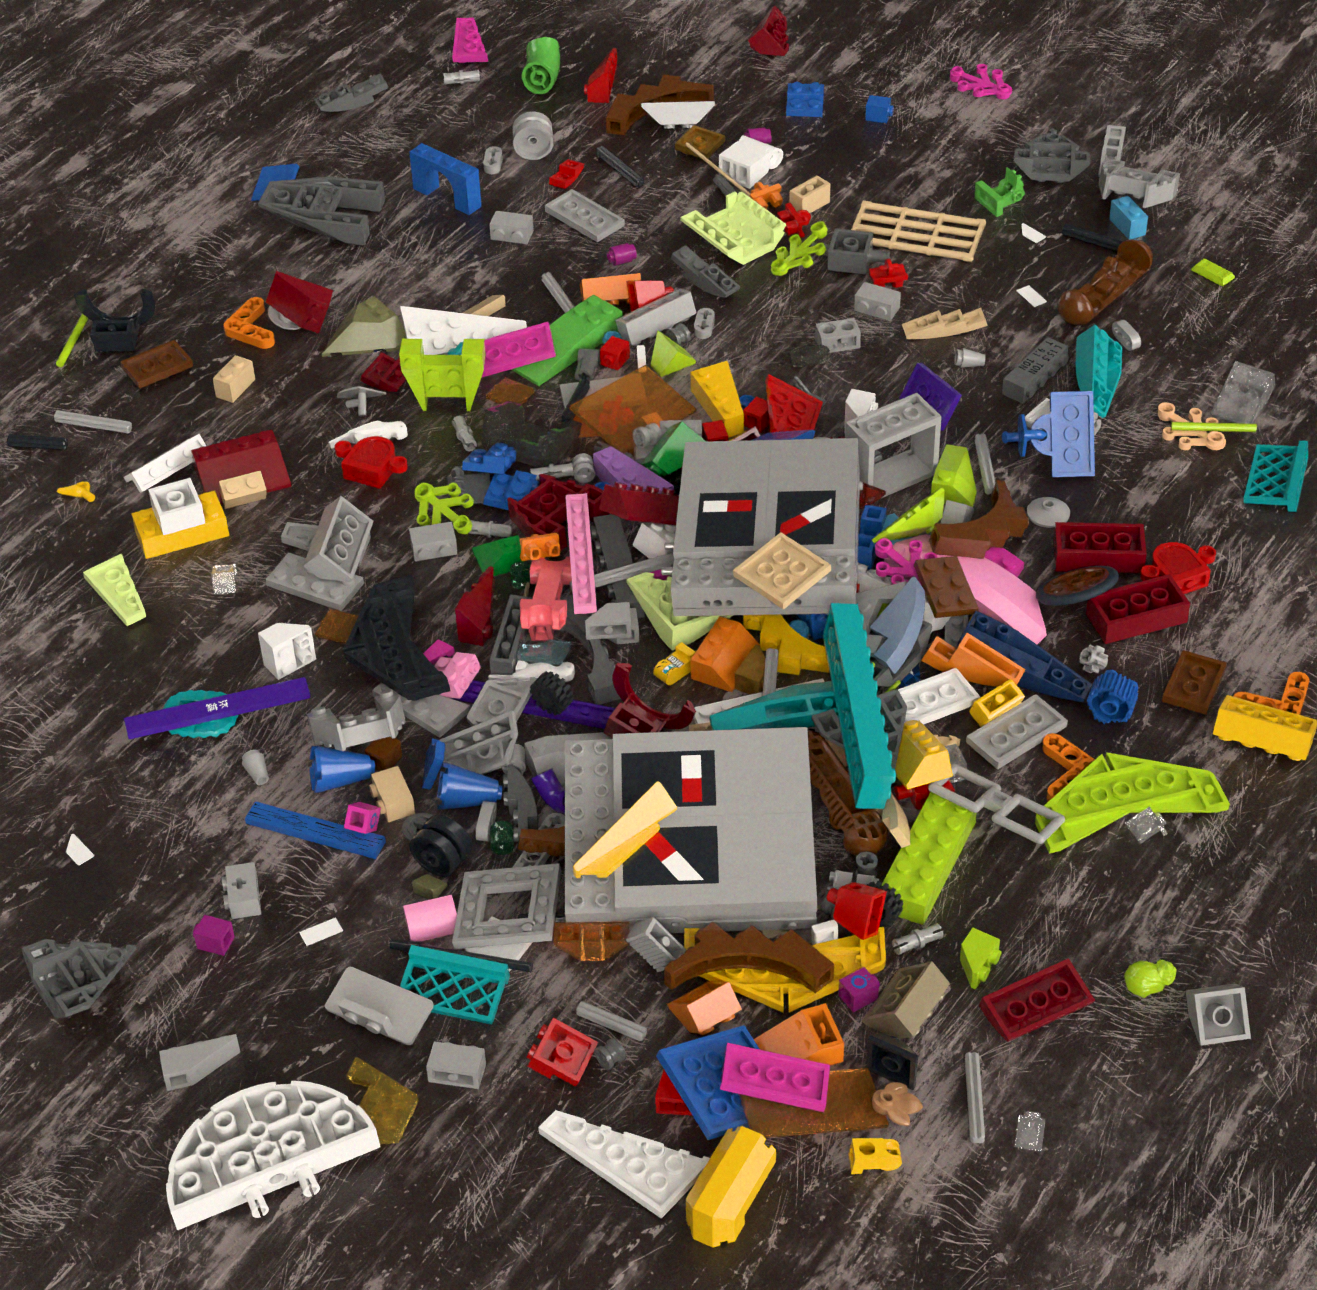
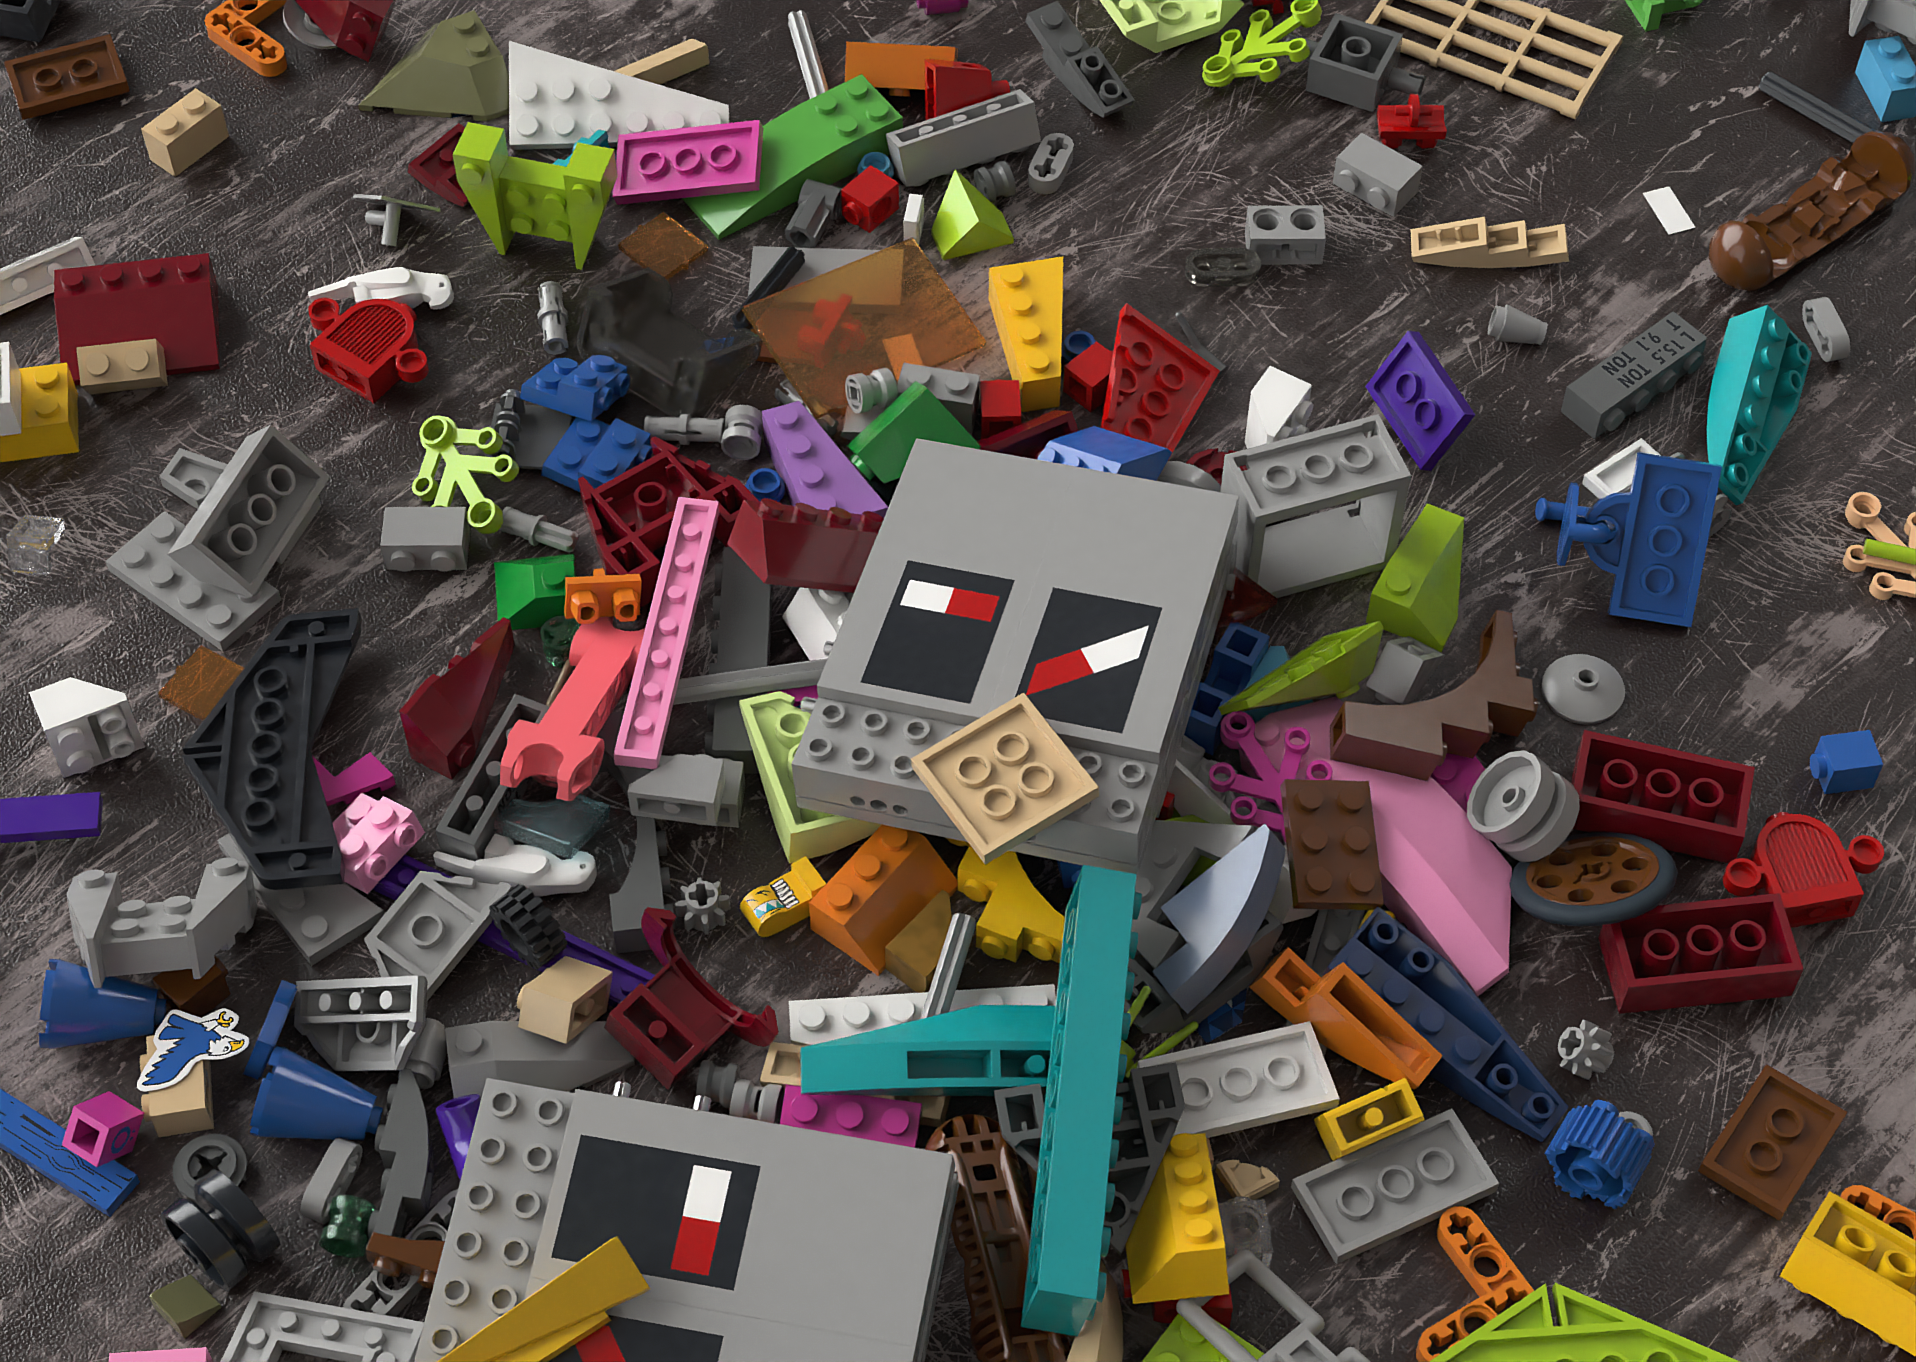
camera: 10 degrees right, 10 degrees up
dark azure plate [789,620,809,638] -> none
light grey axle [975,434,995,495] -> none
white sticker [1022,223,1046,243] -> none
none -> sticker [137,1008,249,1092]
none -> tan brick [517,956,613,1044]
none -> light grey gear [675,877,731,935]
none -> light grey wheel [1467,750,1580,862]
none -> blue brick [1810,730,1883,794]

